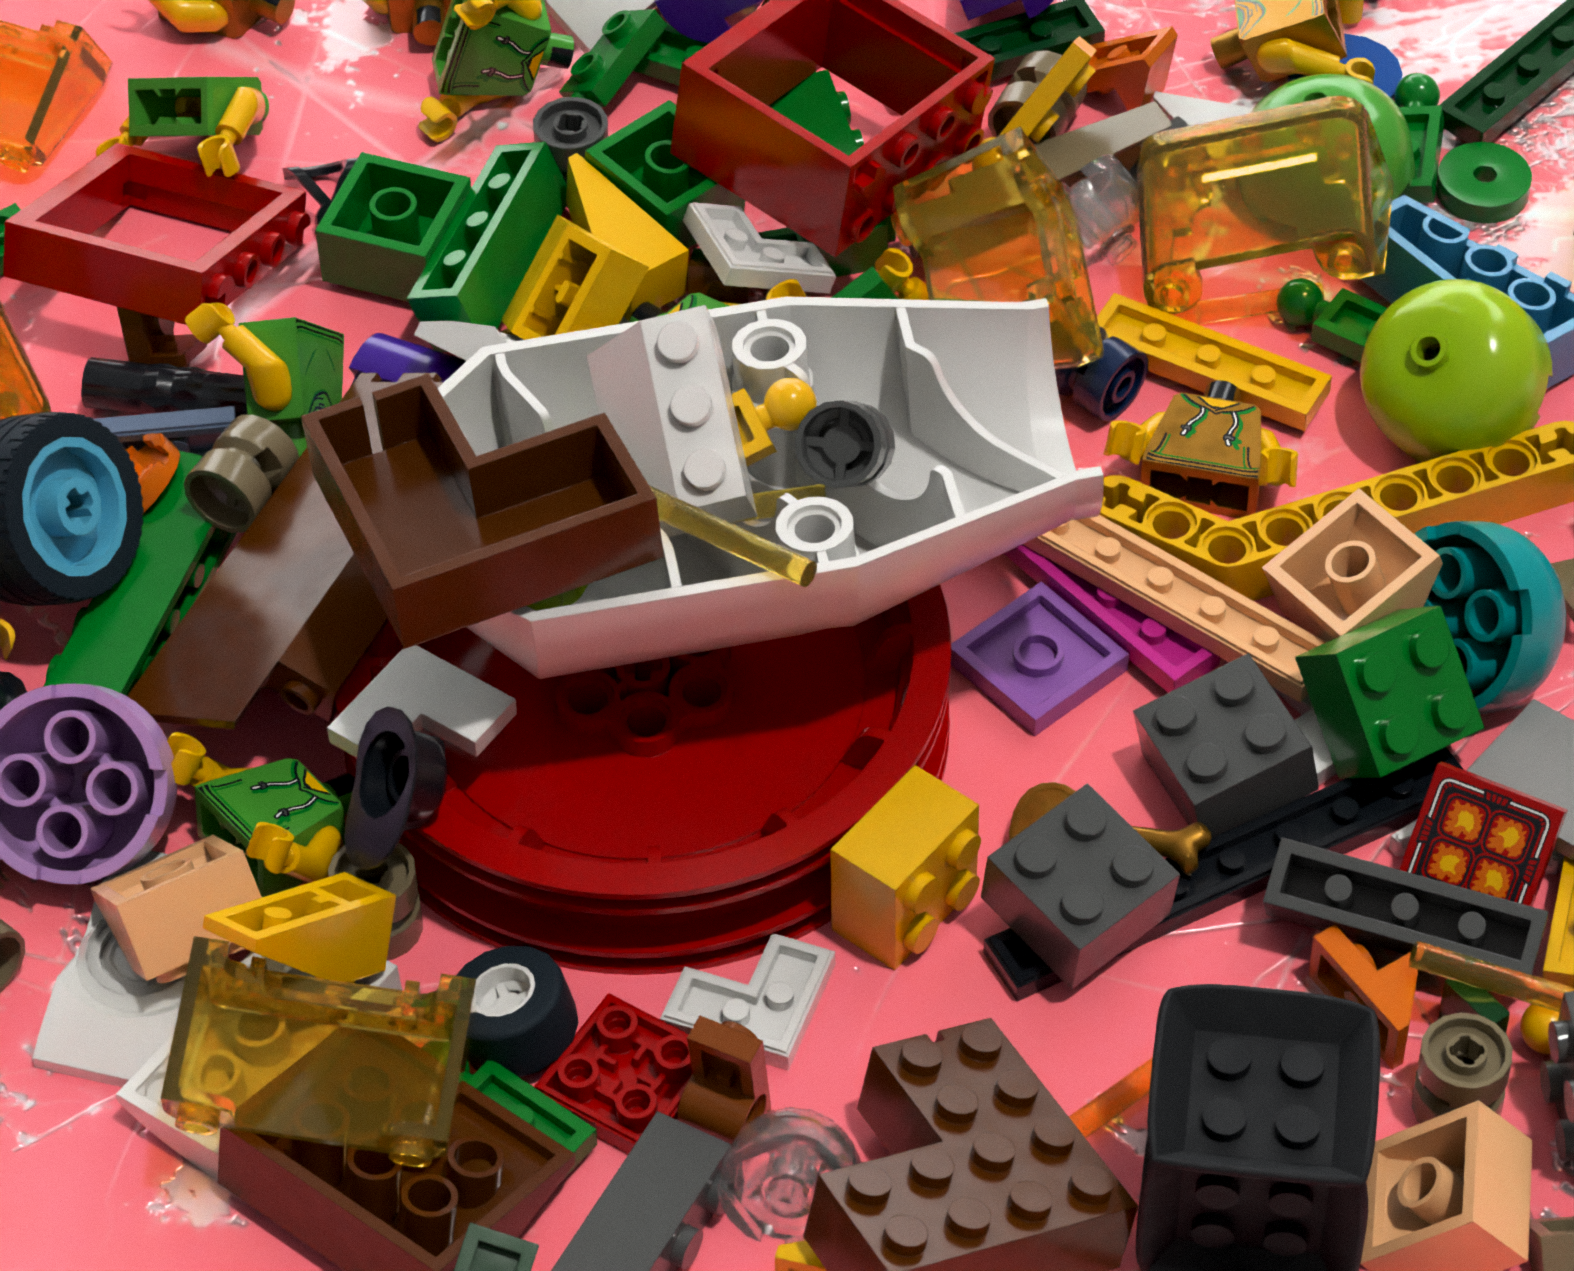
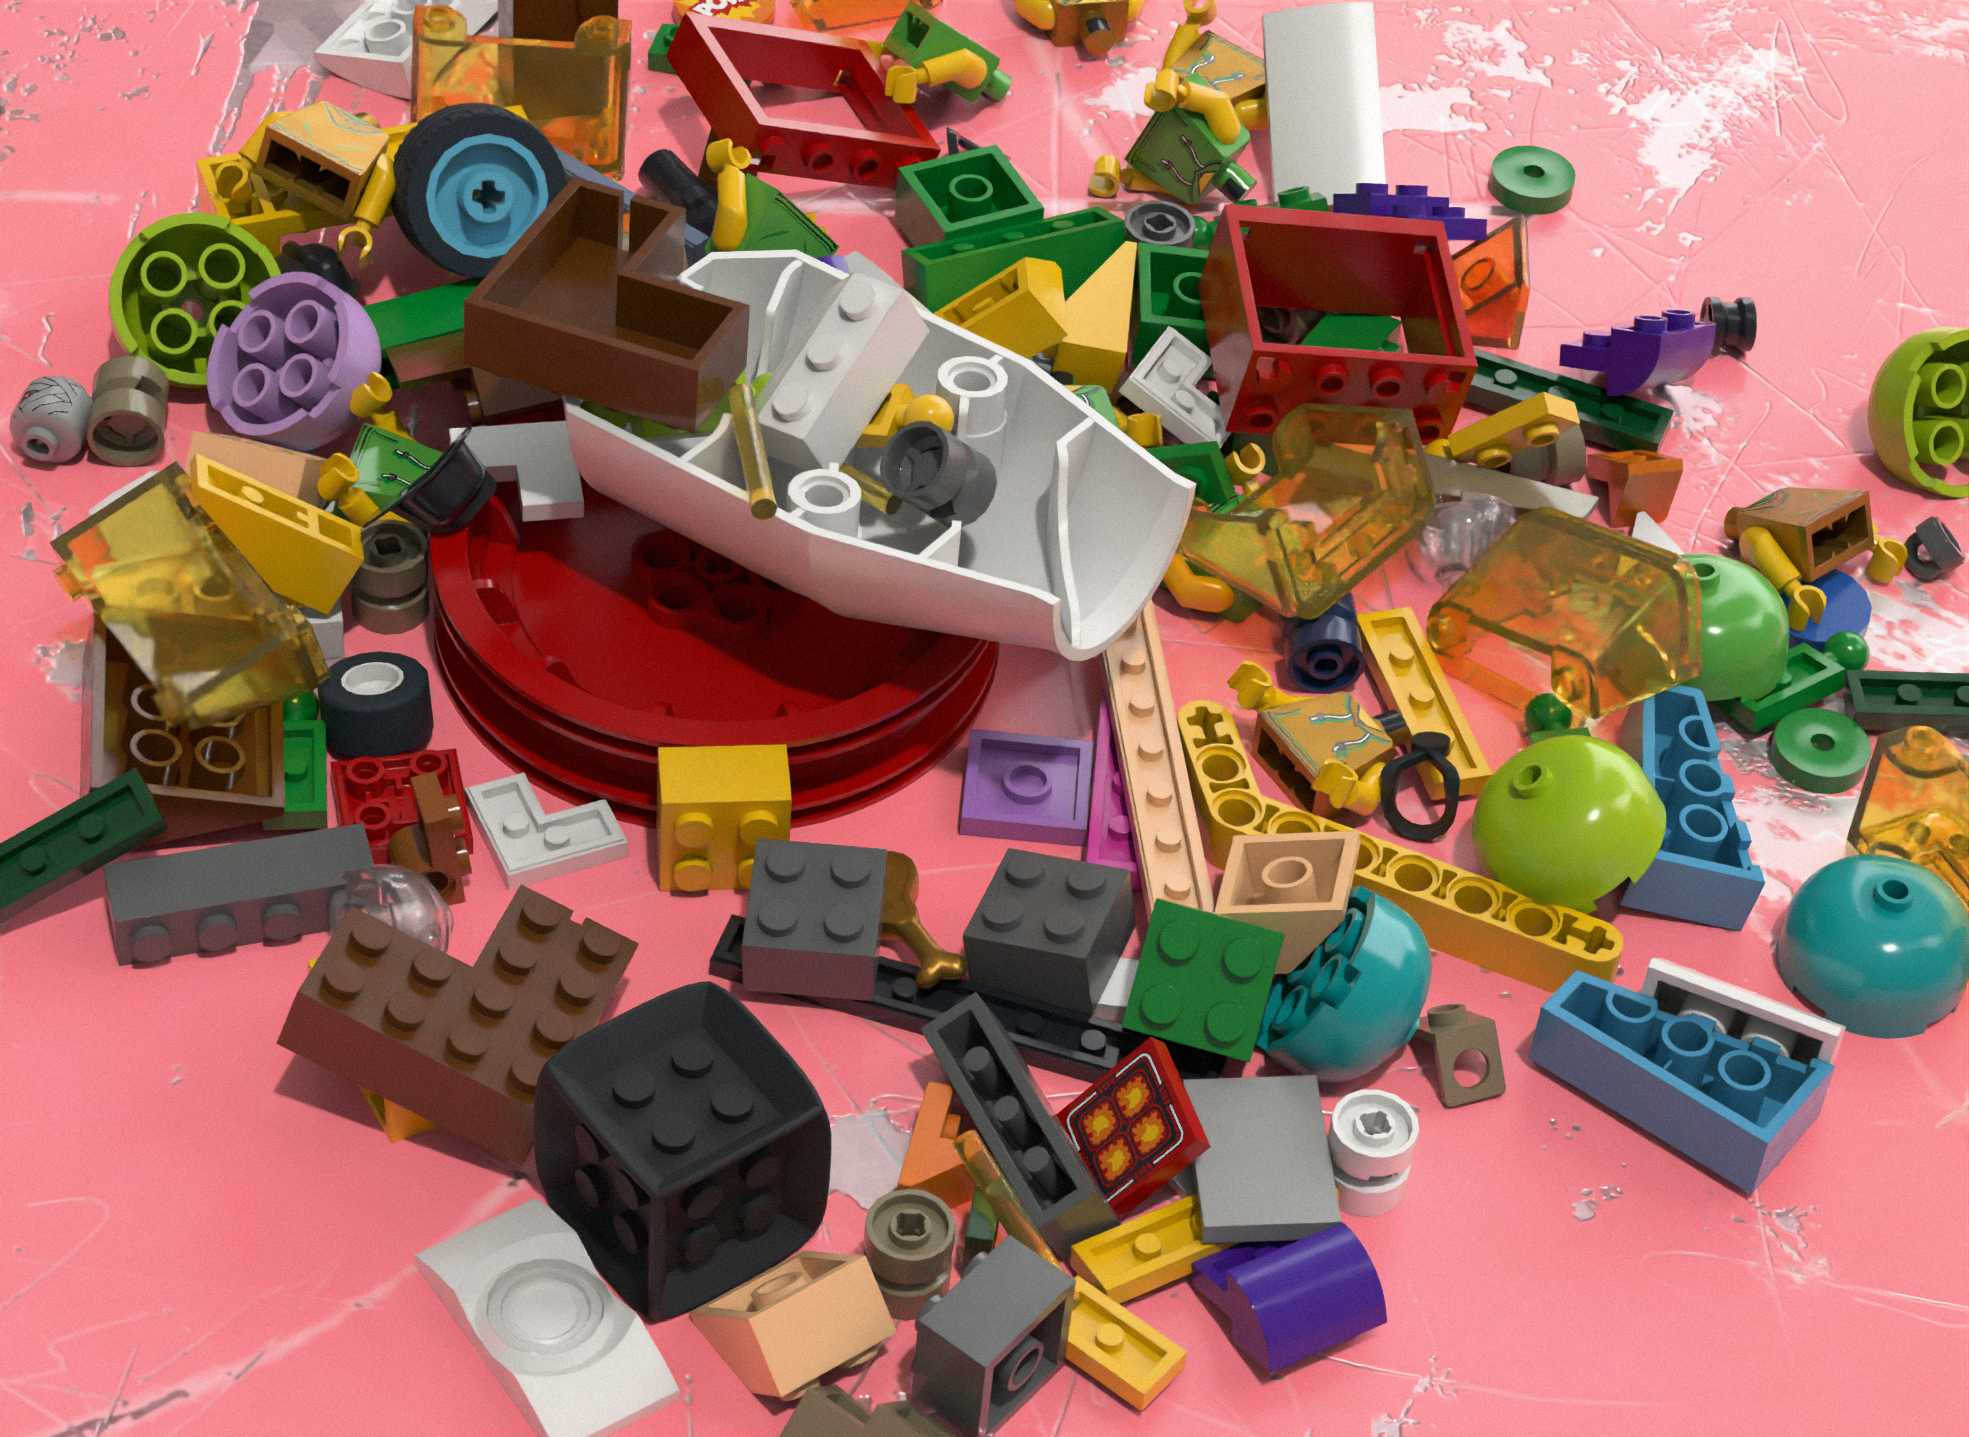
camera: 40 degrees right, 5 degrees down
none -> black piece [1381,731,1460,841]

